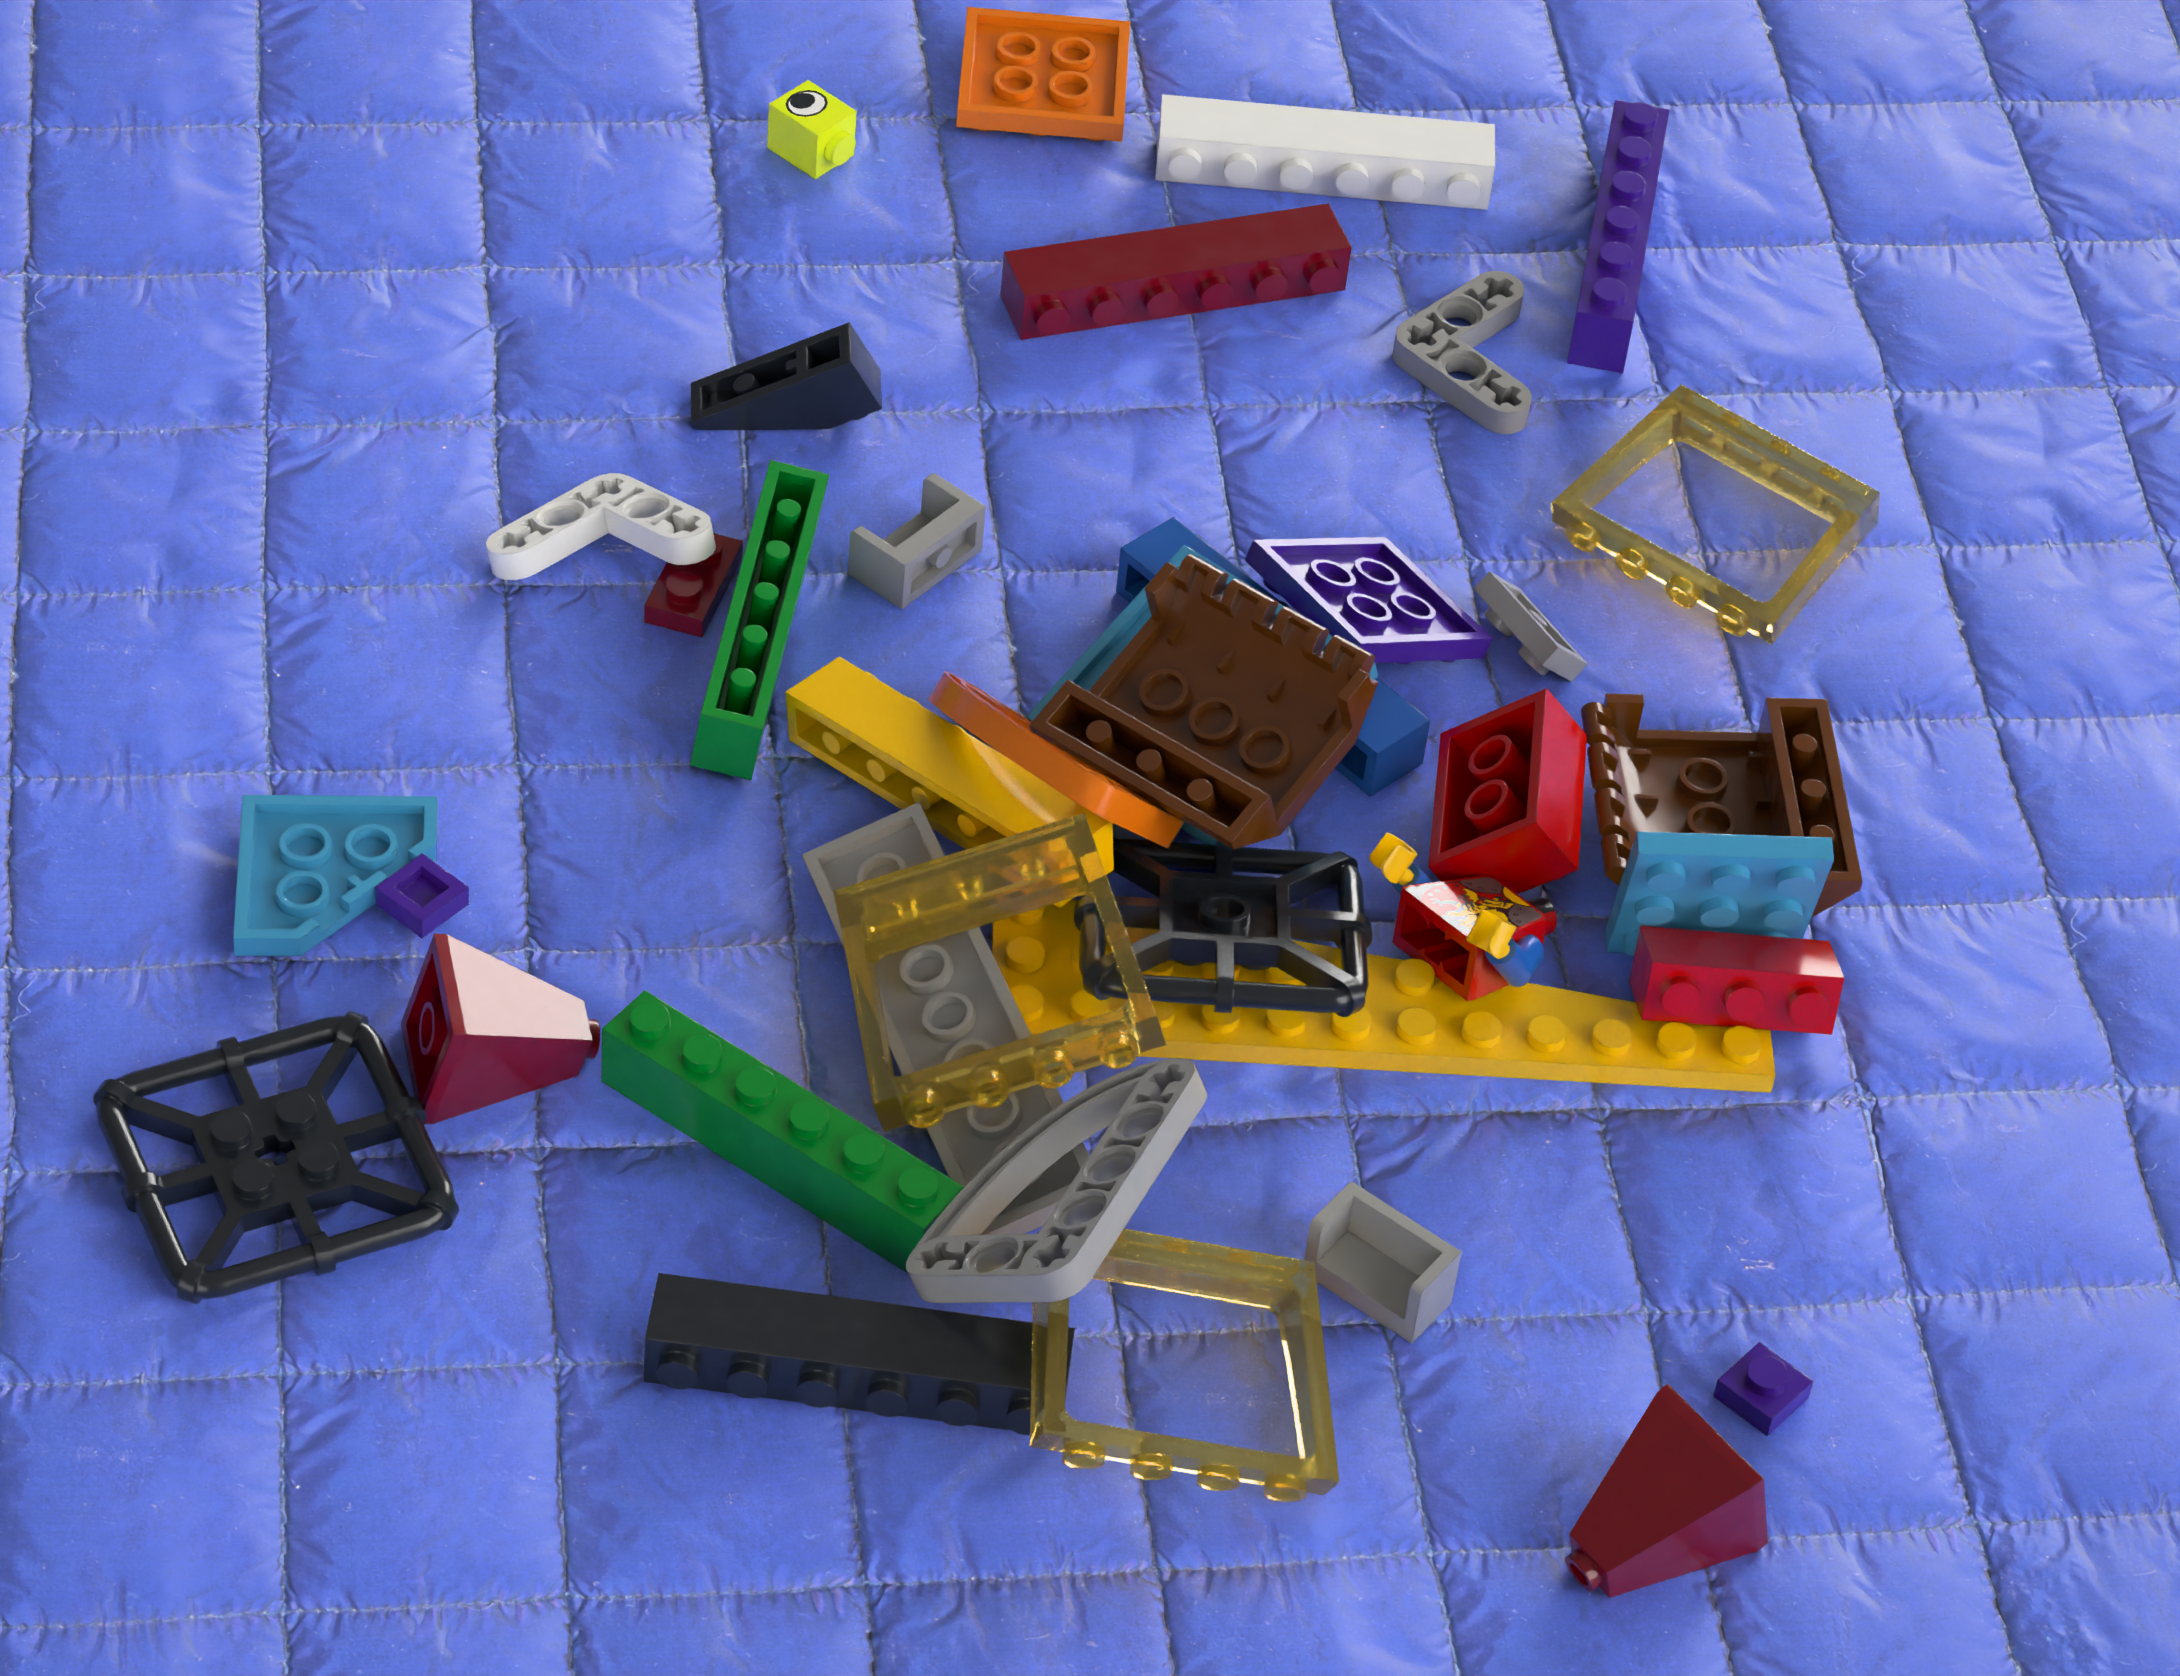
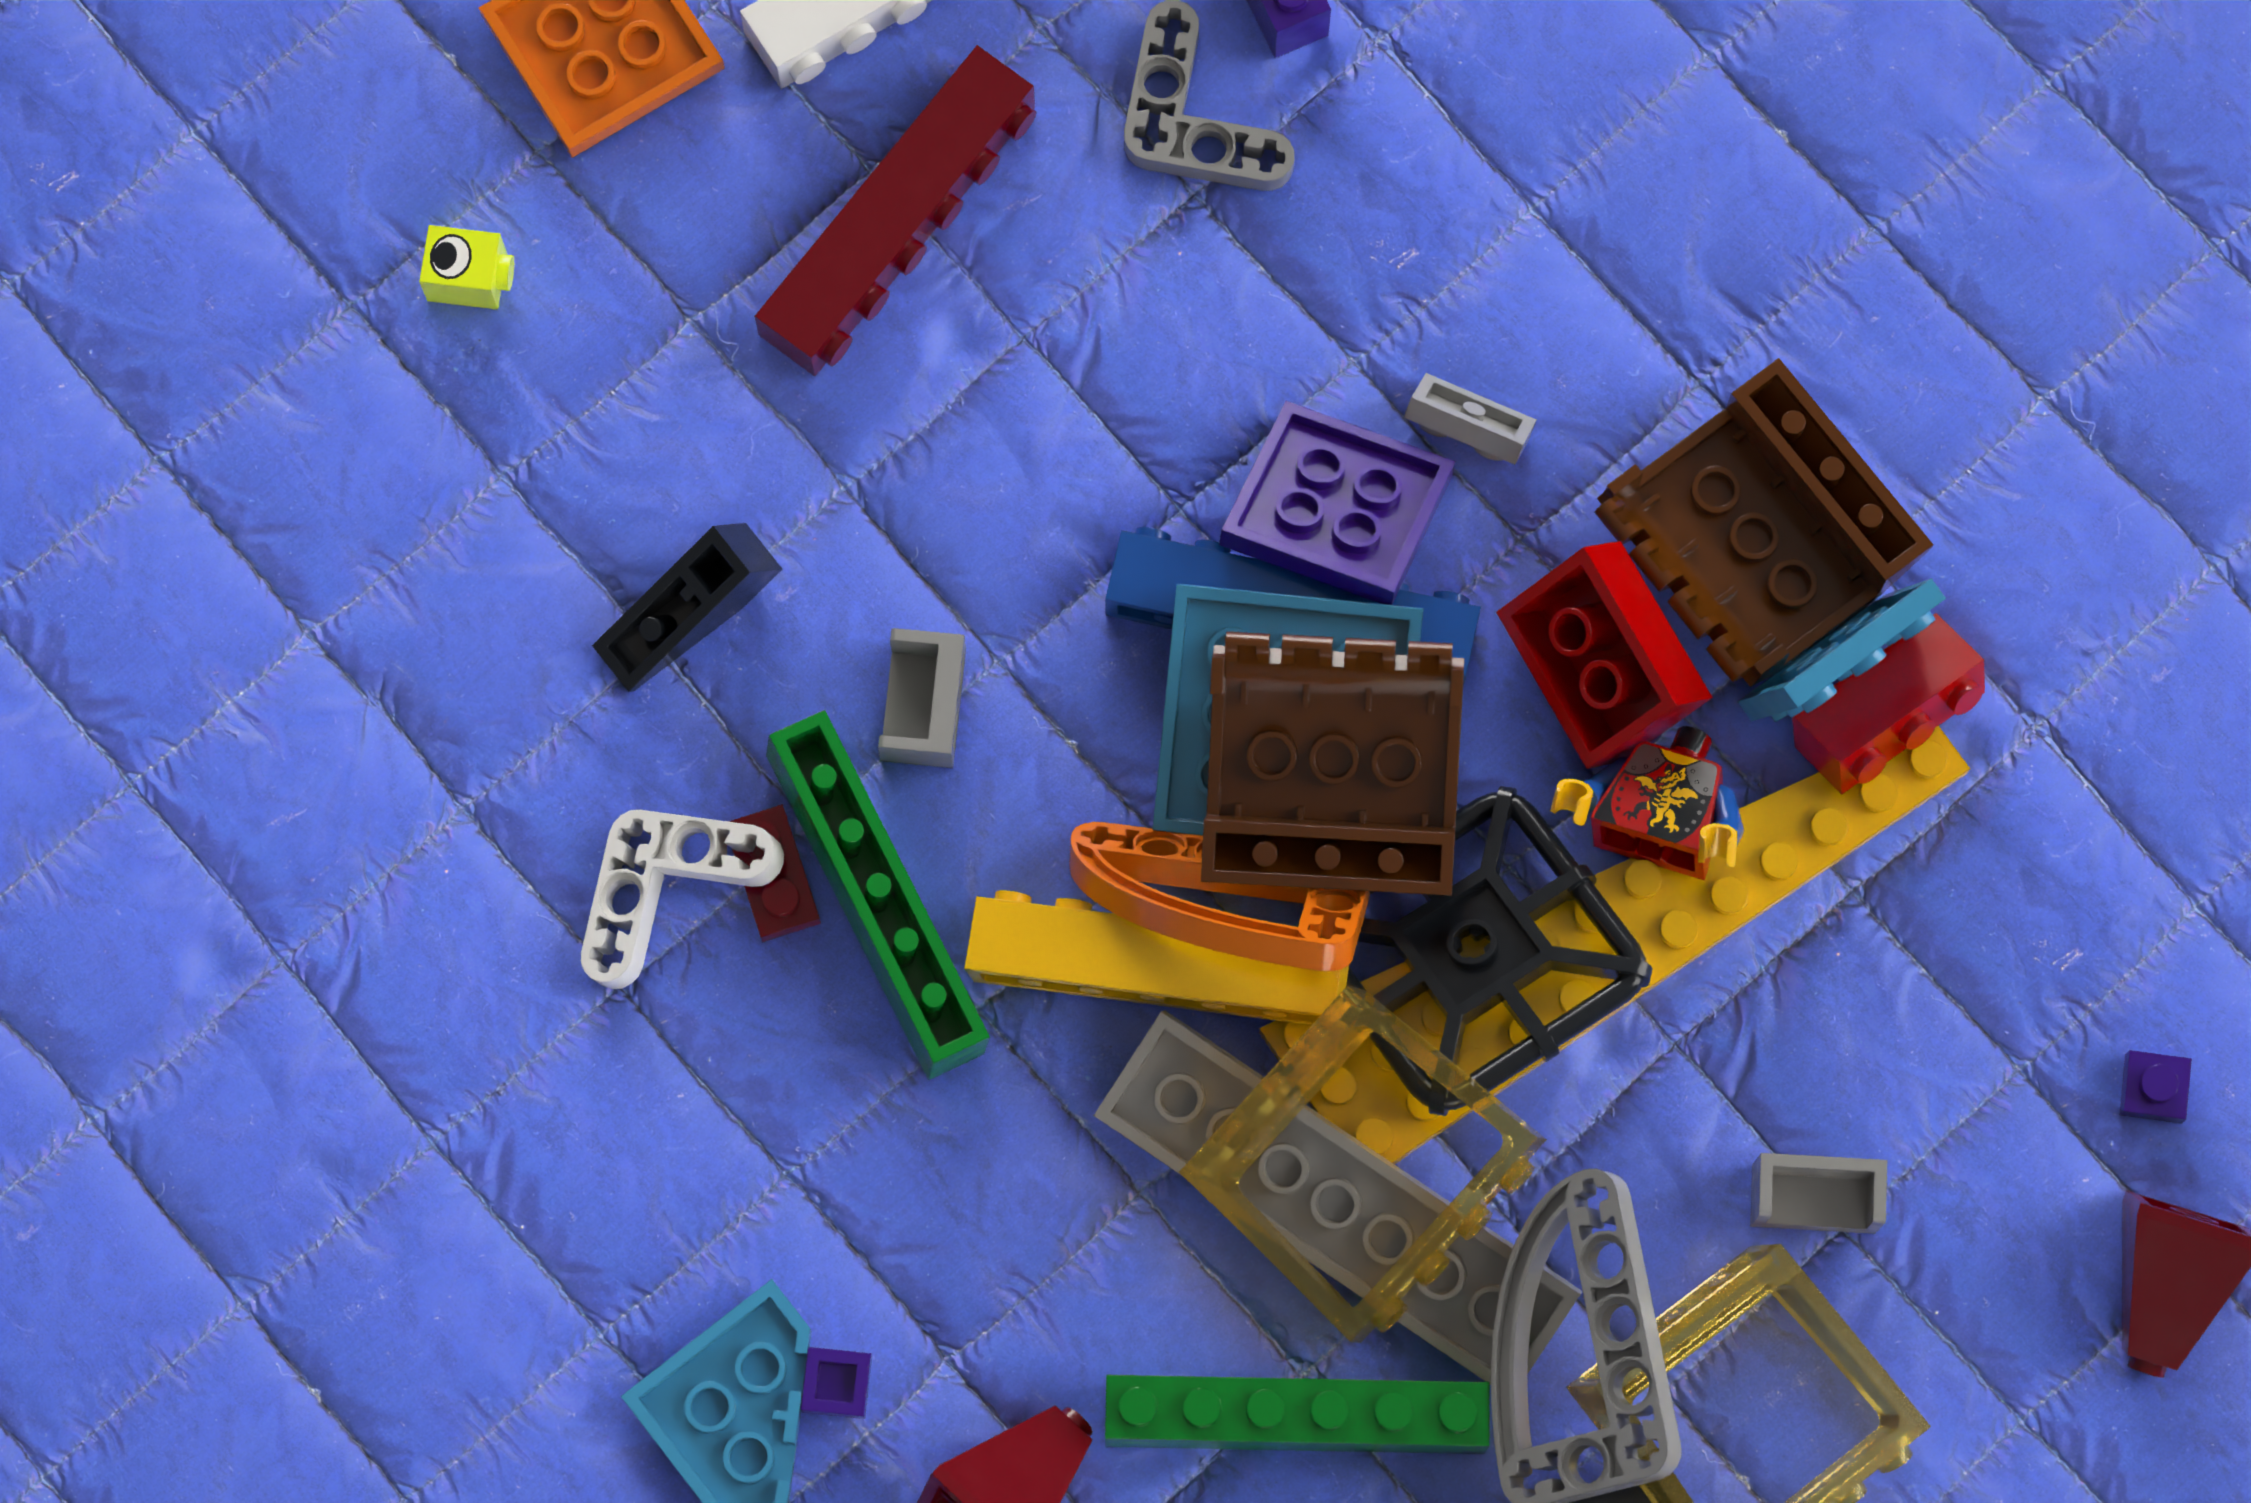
camera: 30 degrees left, 30 degrees up
clear yellow windscreen [1551,384,1880,644] -> none

